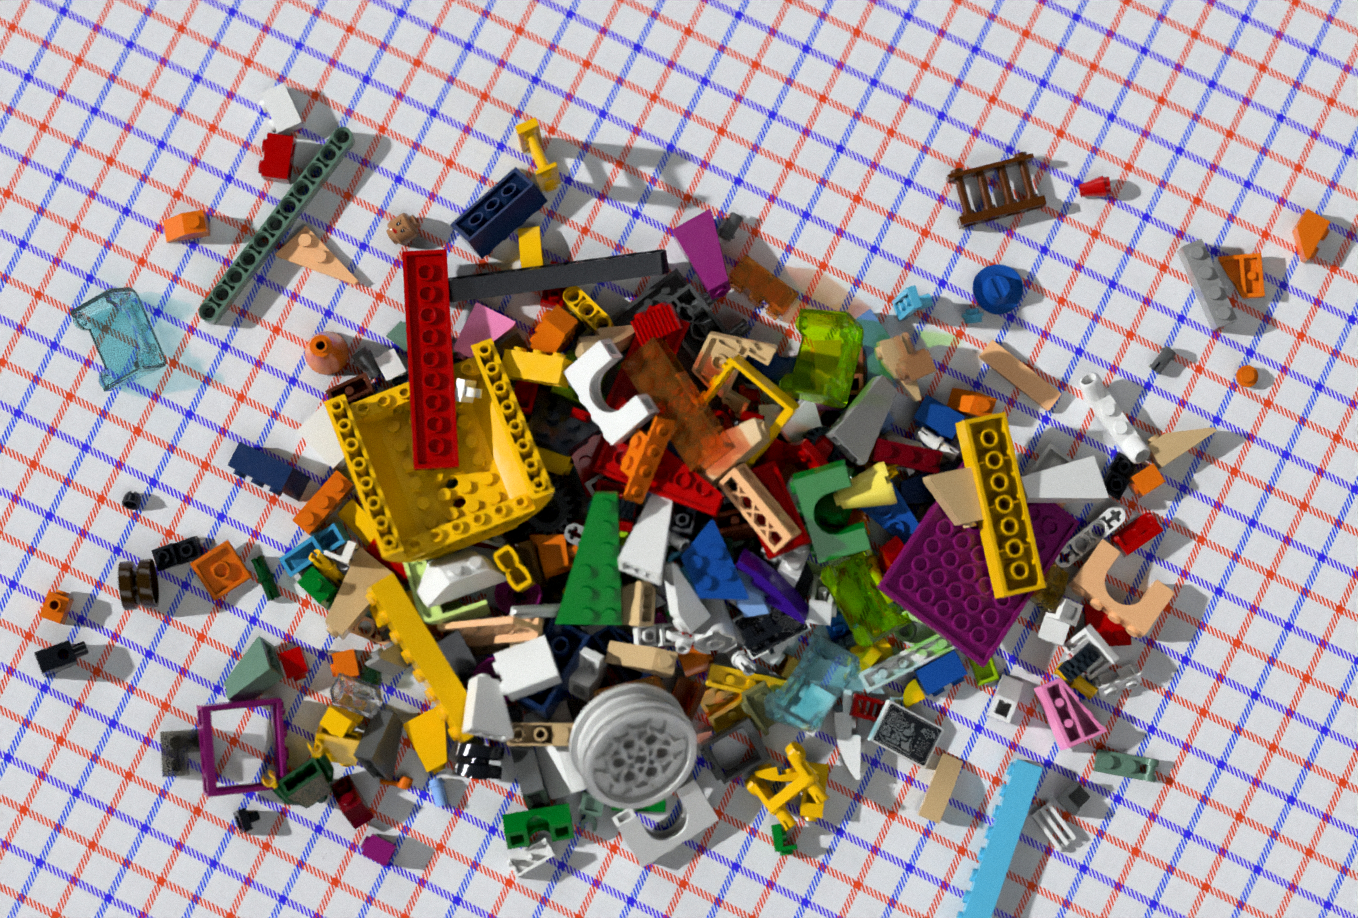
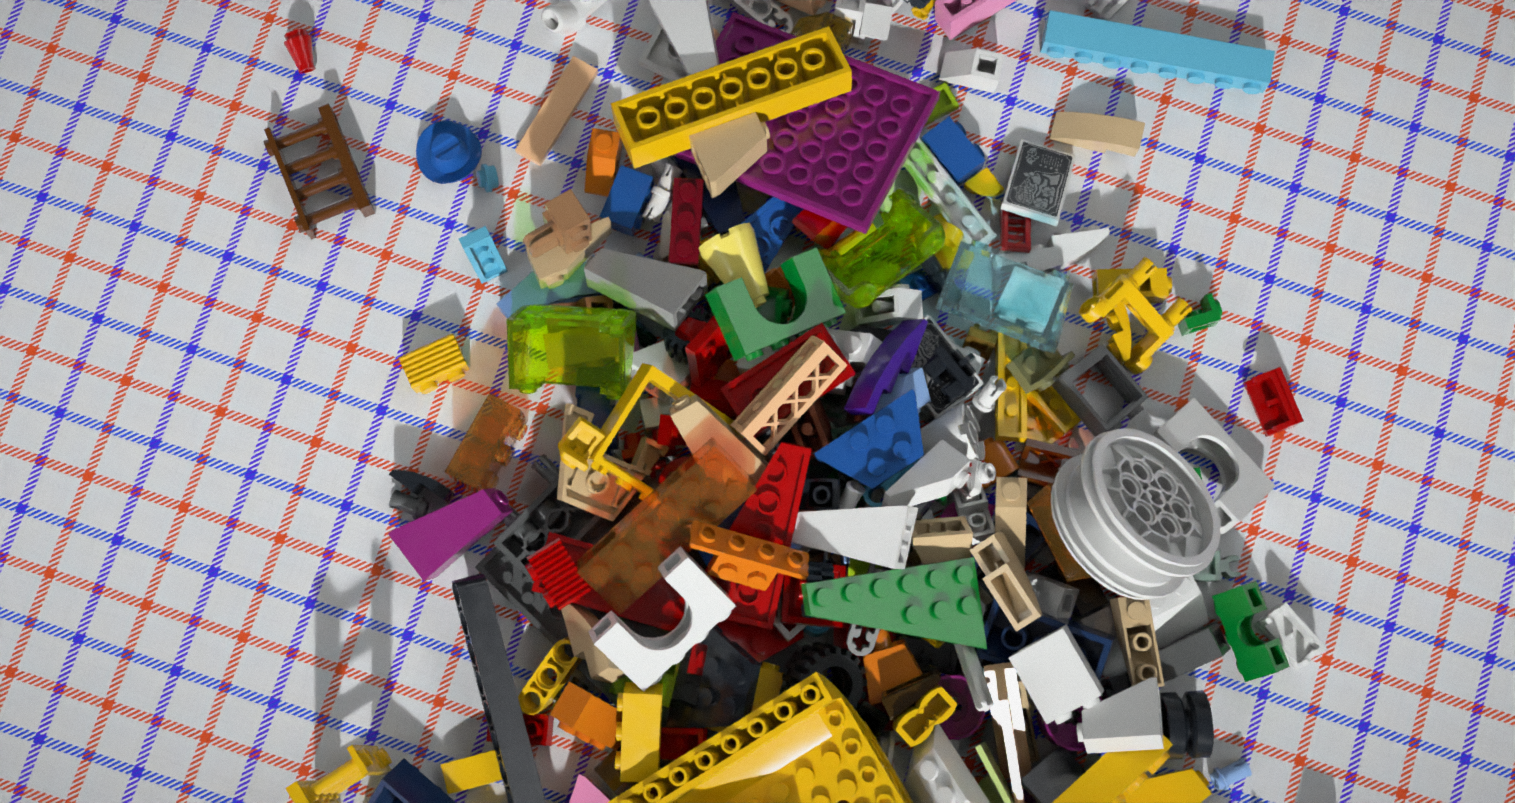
camera: 100 degrees left, 5 degrees down
none -> black slope [389,469,455,503]
none -> yellow brick [398,333,470,394]
none -> yellow bracket [558,416,606,472]
none -> tan slope [970,530,1043,631]
none -> red hinge [1243,367,1304,437]

